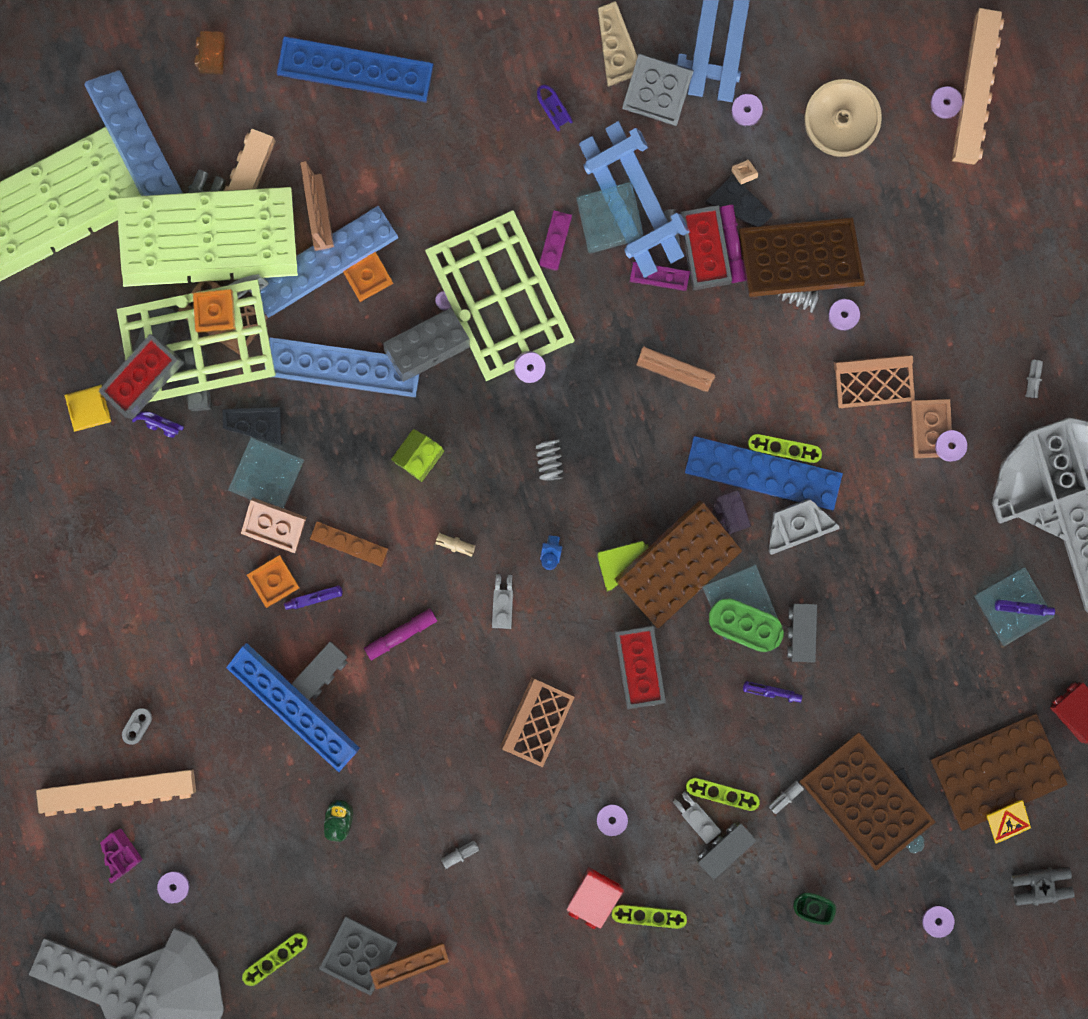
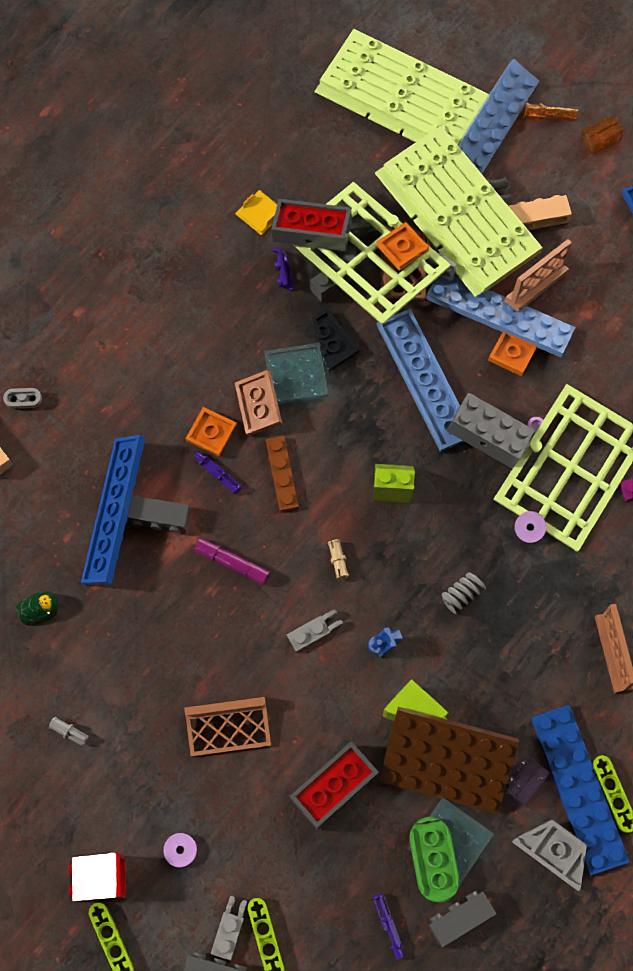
camera: 60 degrees right, 15 degrees down
none -> clear orange pin [523,102,578,120]

